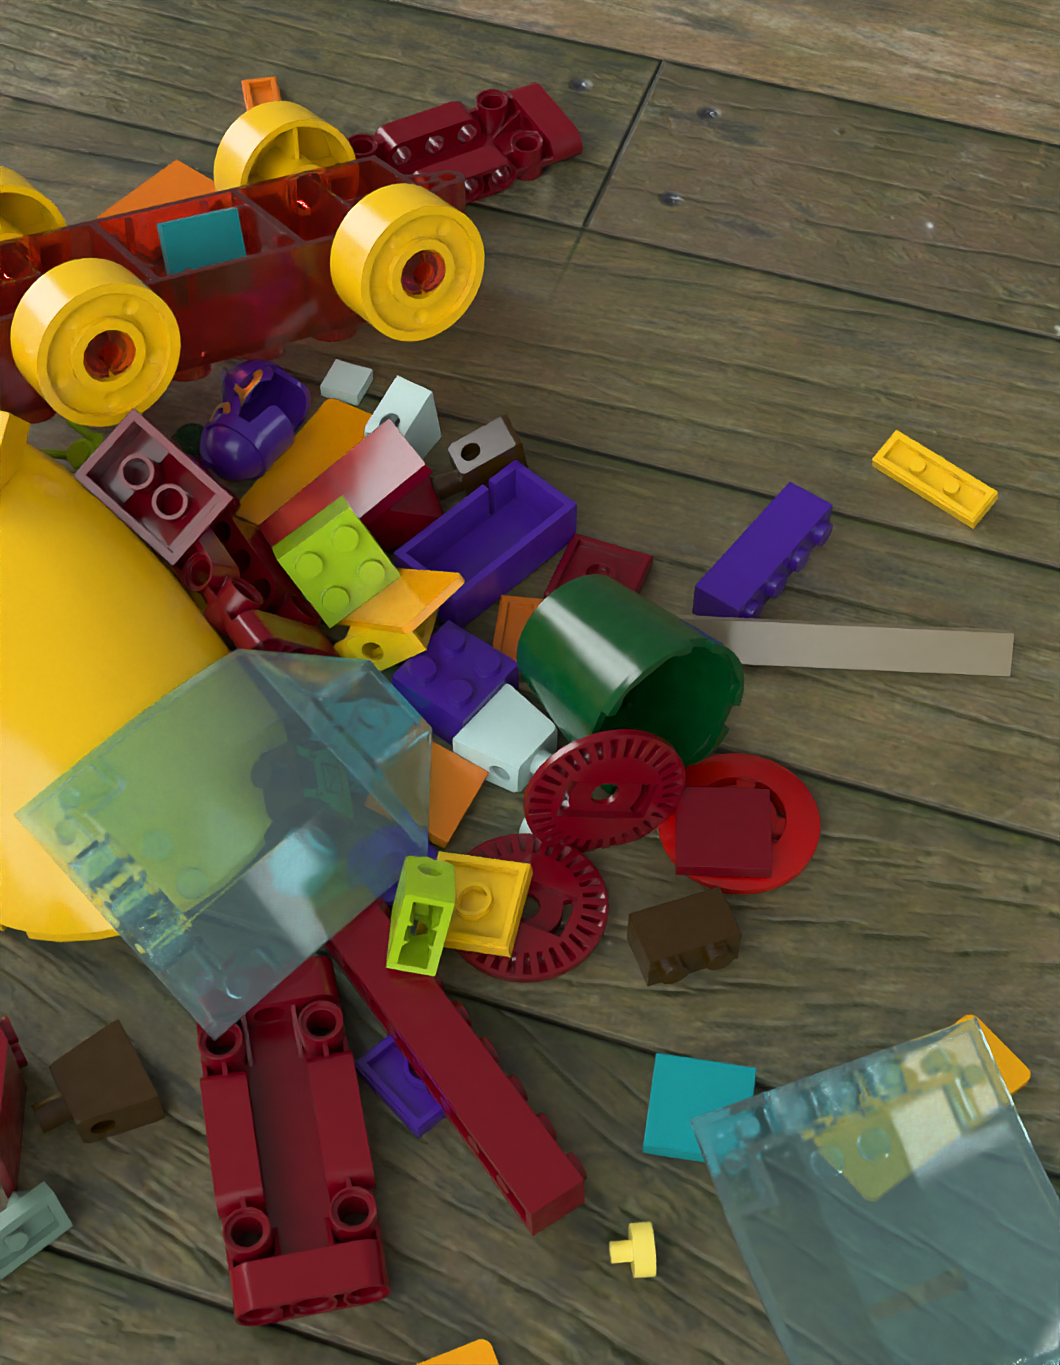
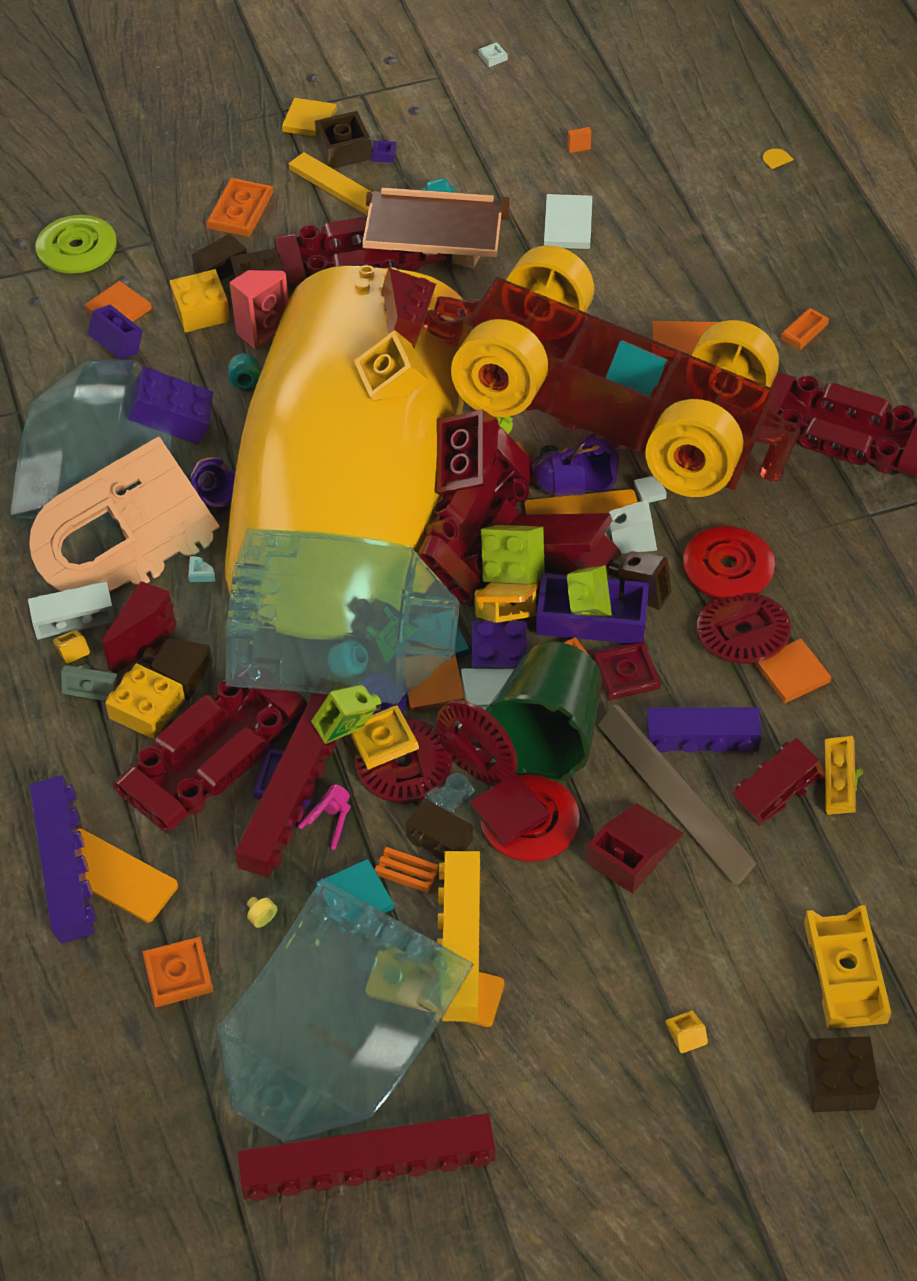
camera: 55 degrees right, 0 degrees up
none -> yellow brick [105,663,185,740]
none -> dark pink plant [298,784,351,850]
none -> orange tile [375,847,439,893]
none -> clear light blue plate [425,773,475,814]
none -> yellow brick [436,851,480,1022]
none -> lime torso [567,565,612,617]
none -> dark red slope [586,803,683,894]
none -> red piece [683,526,775,598]
none -> dark red piece [696,593,791,664]
none -> dark red wedge [732,737,825,826]
none -> orange tile [755,639,831,704]

